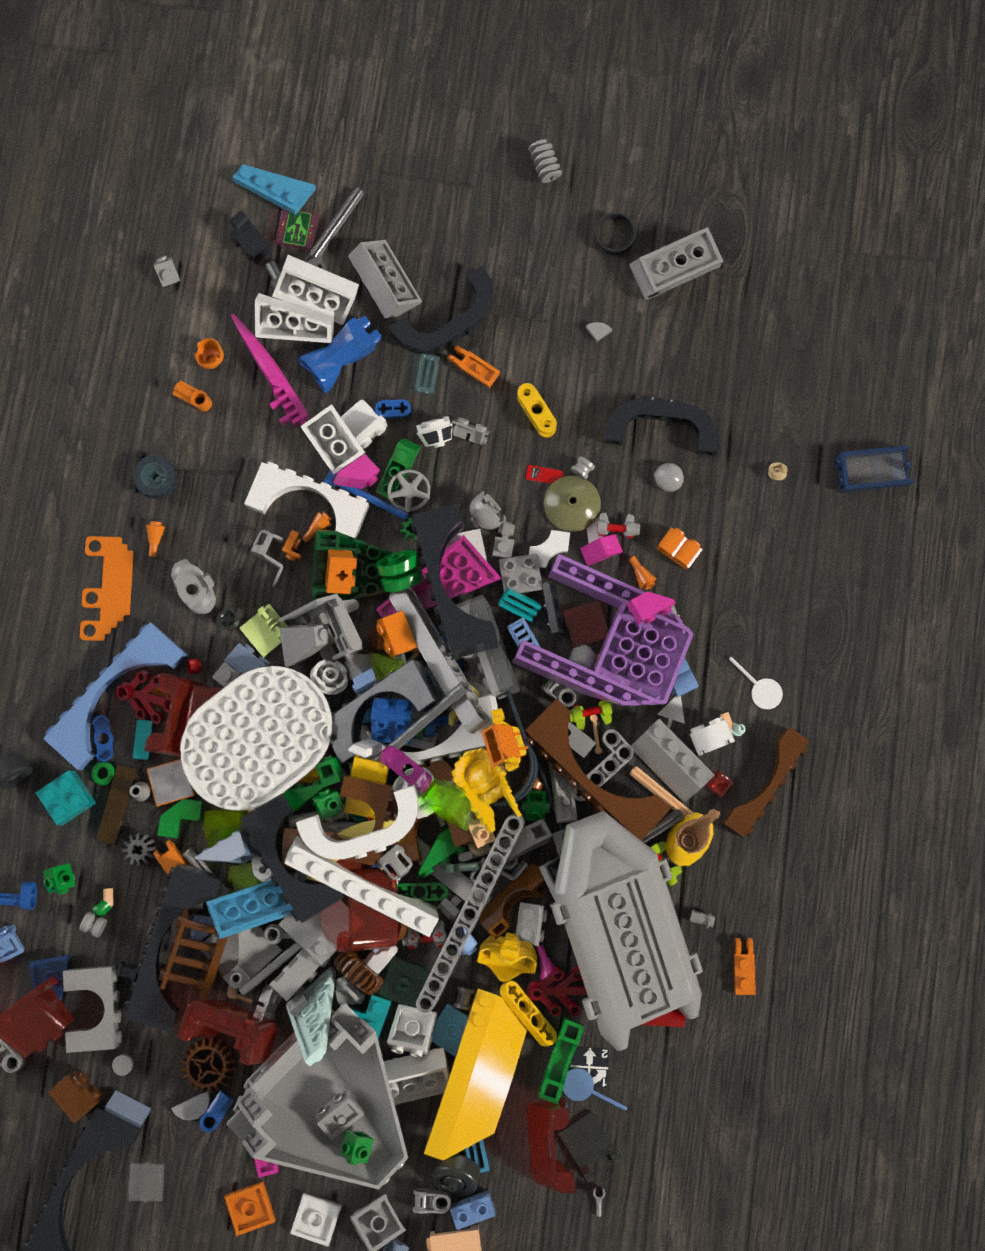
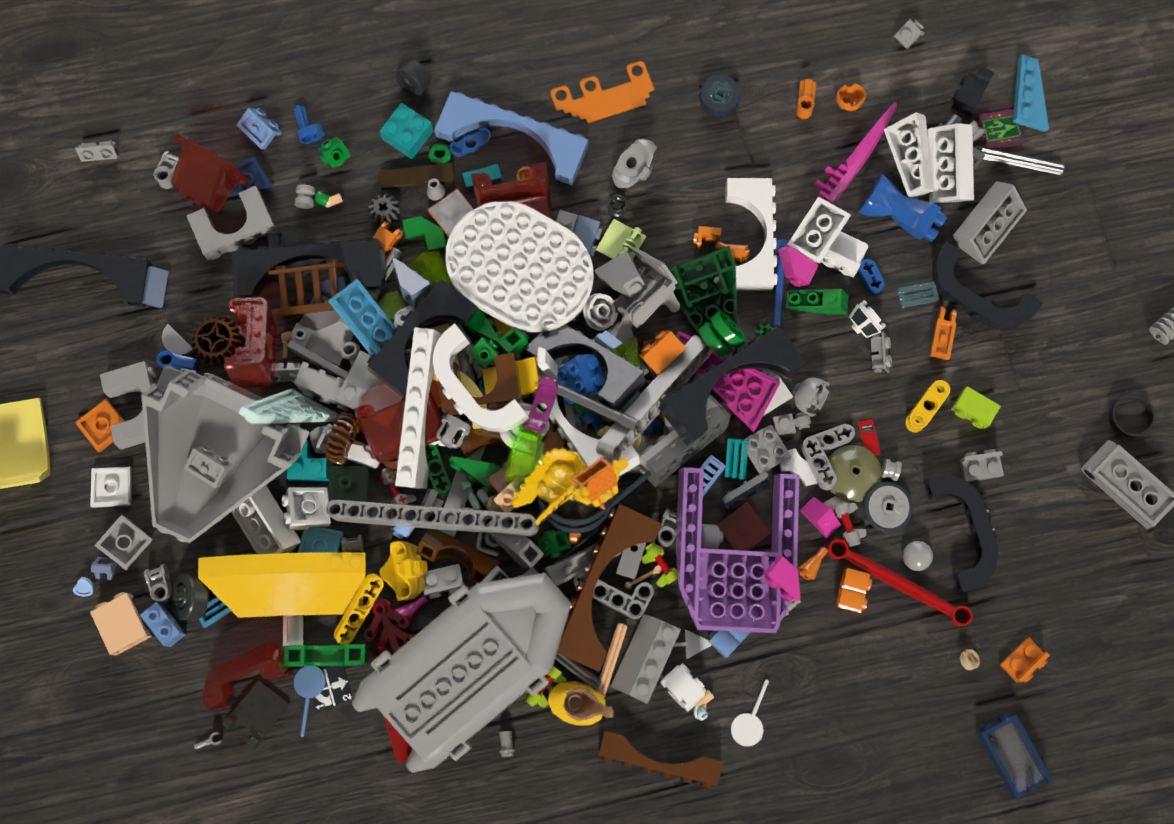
camera: 70 degrees right, 5 degrees down
reddish brown slope [48,1069,103,1123] -> none
light grey tile [112,1054,134,1076] -> none
dark red plant [116,670,181,724] -> none
clear piece [129,1162,164,1203] -> none
orange cone [146,521,165,557] -> none
red hinge [187,659,202,675] -> none
light grey piece [250,530,283,587] -> none
light grey tile [287,991,310,1017] -> none
orange brick [325,549,357,594] -> none
green brick [340,1130,374,1165] -> none
light grey wheel [388,470,430,512] -> none
light grey tile [586,322,612,342] -> none
clear red tile [706,770,733,798] -> none
orange hinge [733,938,756,995] -> none
none -> light grey arch [100,361,157,450]
none -> white tile [283,615,303,647]
none -> light grey beam [801,424,855,490]
none -> red piece [827,539,973,626]
none -> light grey wheel [864,482,913,532]
none -> lime brick [951,387,1001,429]
none -> light grey bracket [959,449,1004,482]
none -> light grey wheel [969,121,985,143]
none -> orange bracket [999,637,1050,683]

